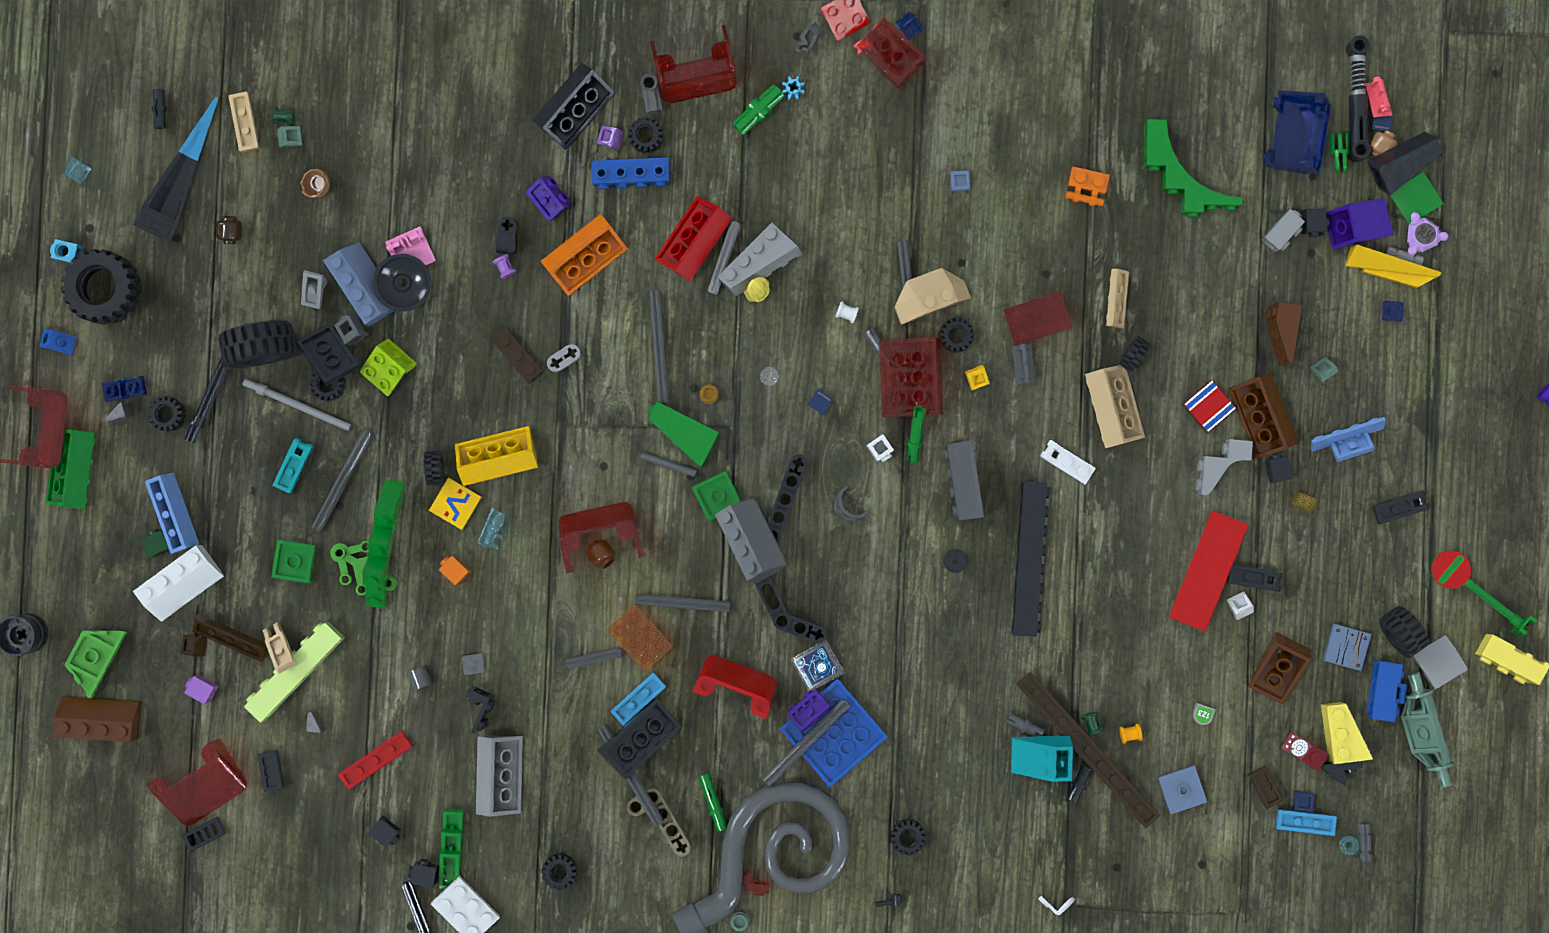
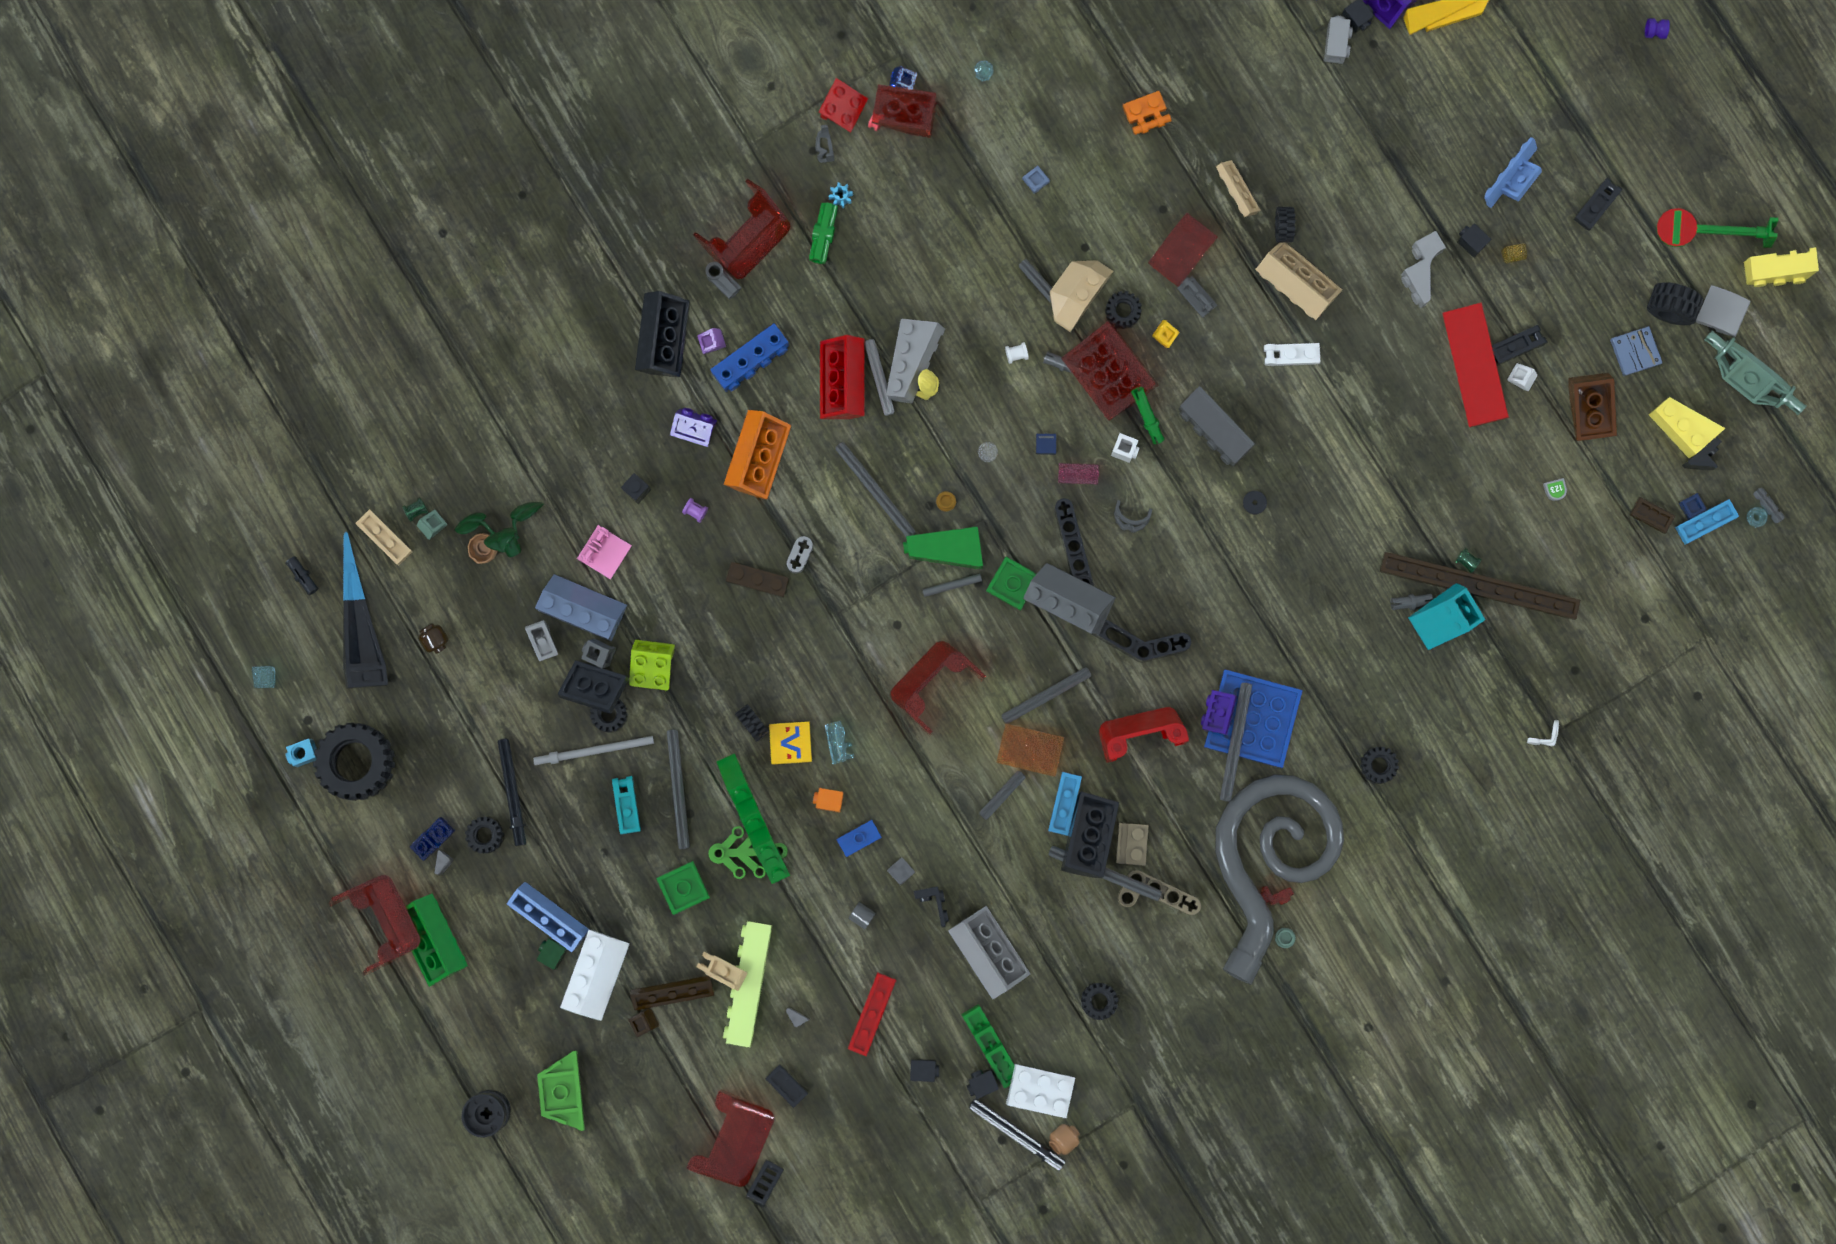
camera: 30 degrees left, 5 degrees down
blue bracket [40,329,77,355] -> none
reddish brown slope [53,696,140,742] -> none
medium lavender brick [184,675,219,704] -> none
black tyre [218,320,297,369] -> none
black dish [373,254,432,311] -> none
yellow slope [455,426,538,486] -> none
black piece [496,217,518,255] -> none
reddish brown head [587,540,616,569] -> none
black tyre [628,116,663,153] -> none
green pin [698,773,727,832] -> none
slope [790,639,845,692] -> none
black hand [875,894,902,907] -> none
black brick [1011,481,1050,637] -> none
black pin [1066,765,1092,805] -> none
light orange bush [1119,723,1143,744] -> none
green arch [1143,119,1242,218] -> none
sand blue plate [1157,765,1207,814] -> none
tile [1182,380,1237,433] -> none
reddish brown slope [1228,372,1299,459] -> none
reddish brown slope [1265,302,1302,366] -> none
dark red slope [1280,732,1329,771] -> none
sand green plate [1310,357,1338,382] -> none
blue piece [1366,660,1407,722] -> none
clear blue plate [1382,301,1404,322] -> none
none -> dark green plant [454,502,544,557]
none -> black brick [621,473,651,504]
none -> blue plate [837,820,882,857]
none -> clear light blue tile [974,60,994,81]
none -> clear pink hinge [1058,463,1099,485]
none -> dark tan plate [1116,823,1149,866]

